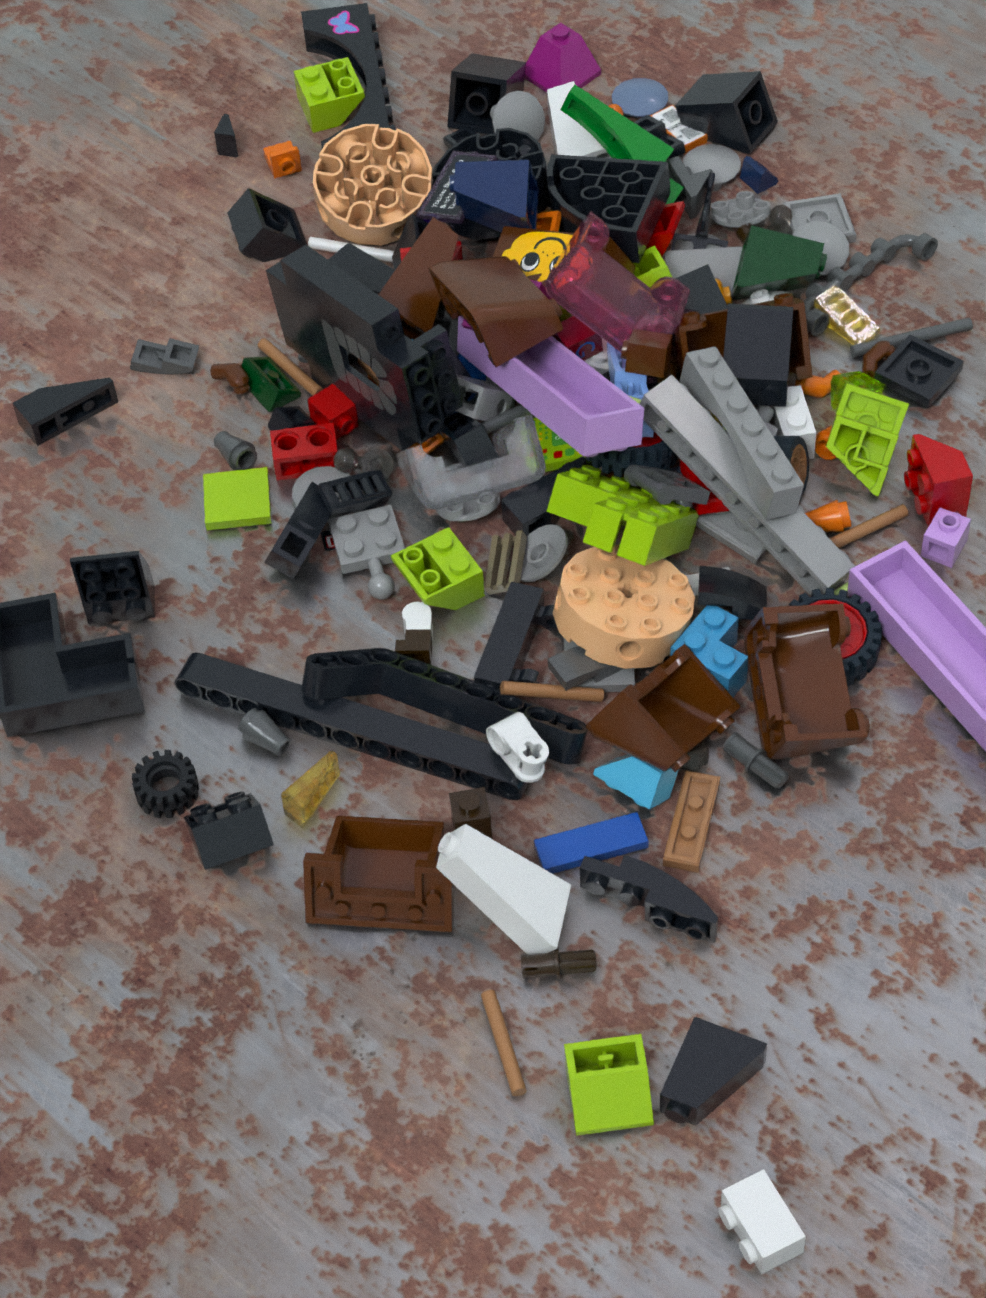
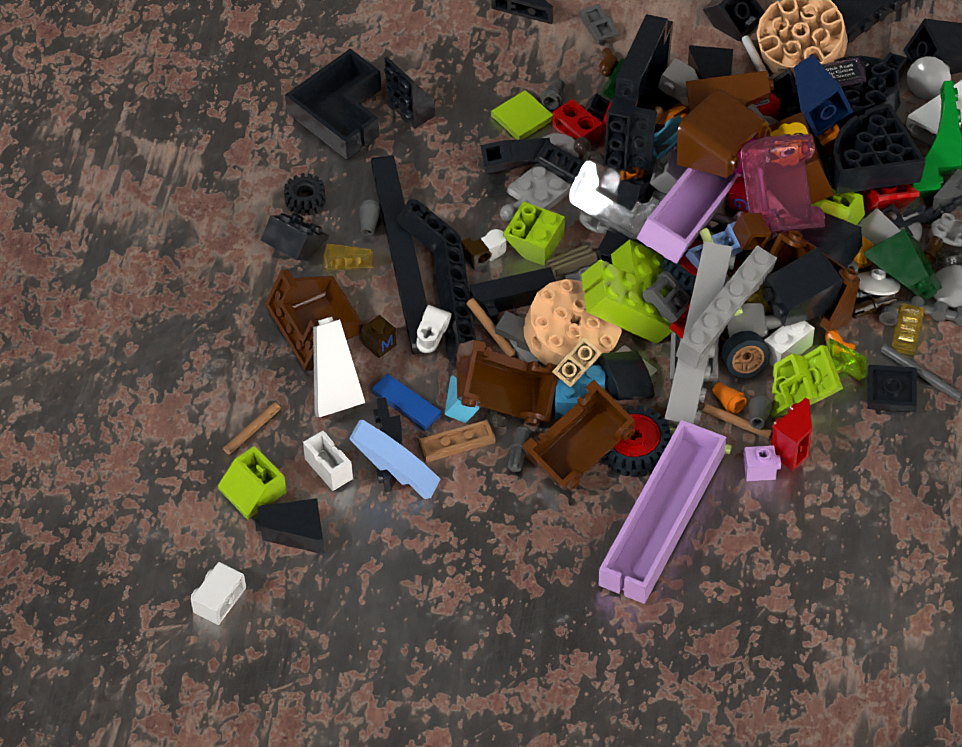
camera: 55 degrees right, 0 degrees up
dark brown axle [521,948,597,979] -> none
reddish brown arm [862,341,896,381] -> none
none -> white brick [303,430,353,491]
none -> light blue slope [349,420,441,499]
none -> tan slope [552,337,602,388]
none -> dark grey cone [748,395,772,429]

